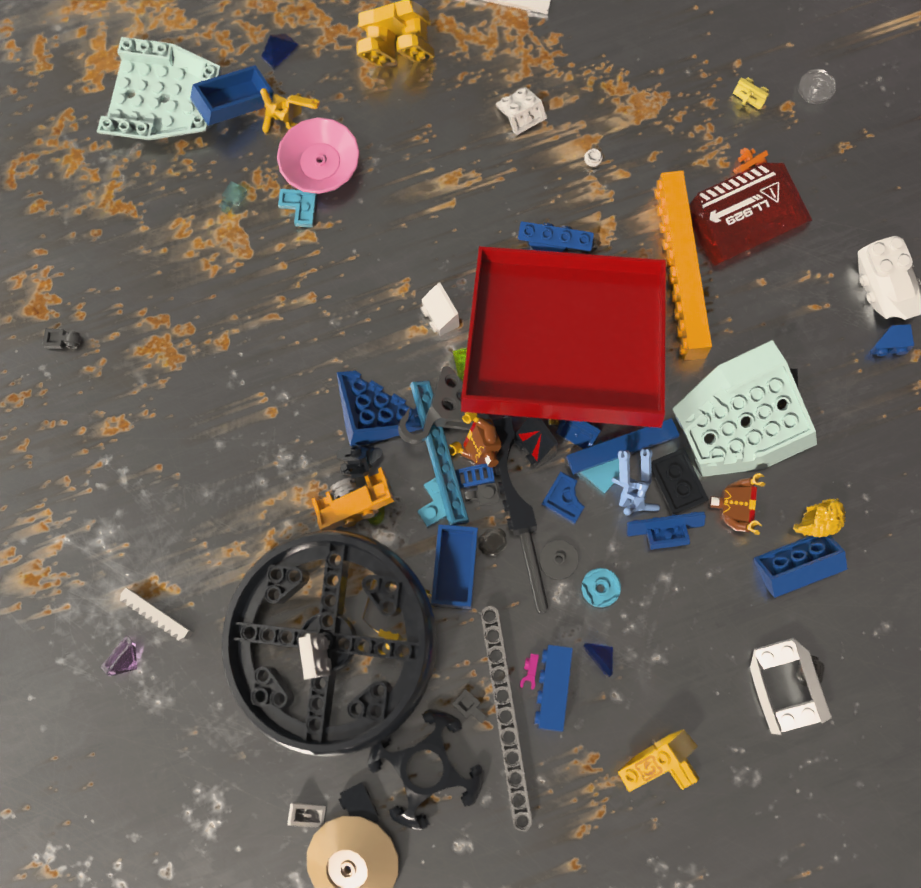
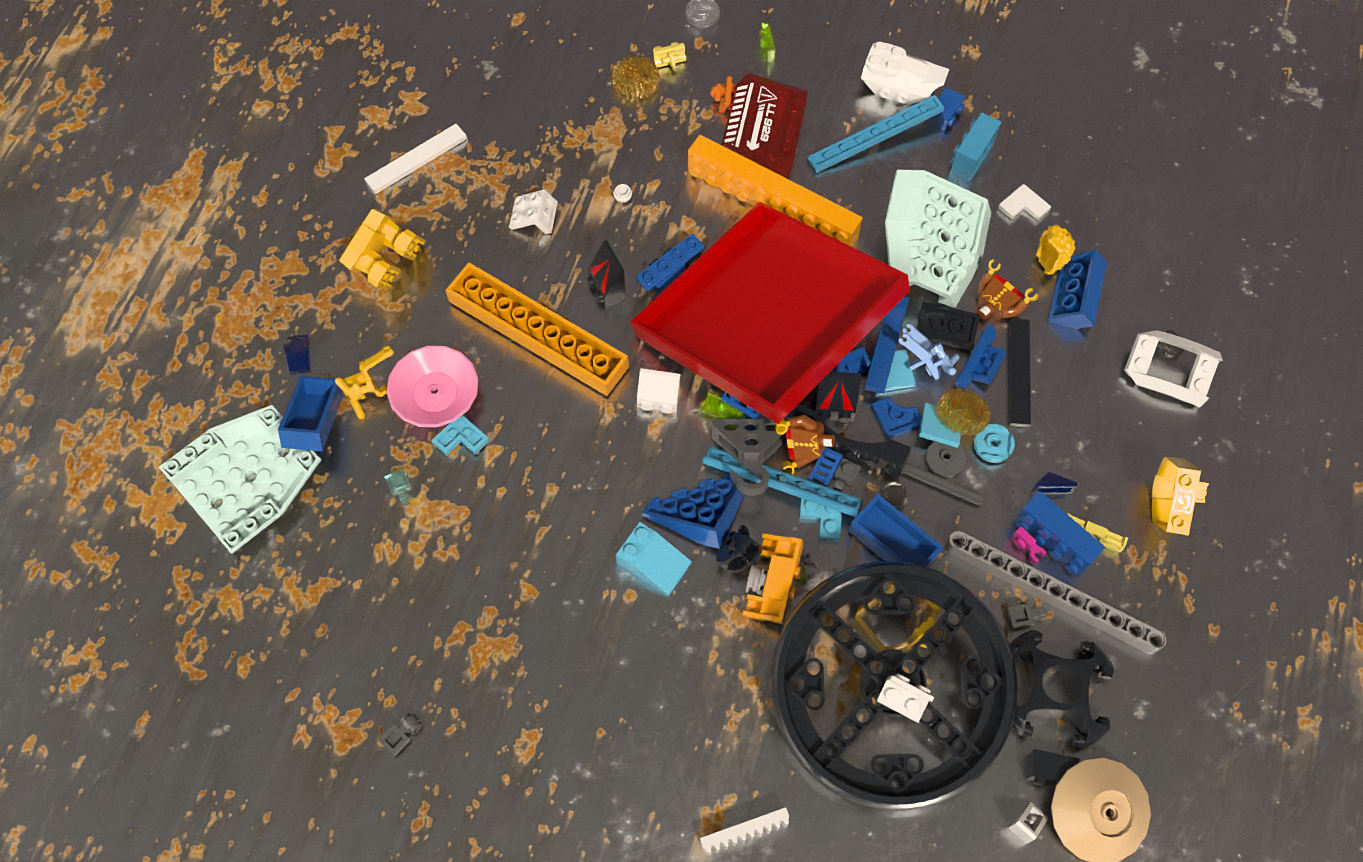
camera: 60 degrees left, 10 degrees down
none -> light orange brick [446,263,629,396]
none -> black slope [587,240,626,308]
none -> clear yellow gear [612,54,660,100]
none -> medium azure slope [616,522,692,596]
none -> clear neon green plate [760,22,775,62]
none -> dark azure tile [807,95,944,173]
none -> medium azure tile [919,403,963,448]
none -> clear yellow gear [936,387,991,437]
none -> dark azure brick [950,113,1001,182]
none -> white tile [998,184,1051,221]
none -> black tile [1009,318,1031,427]
none -> light yellow piece [1066,513,1128,552]

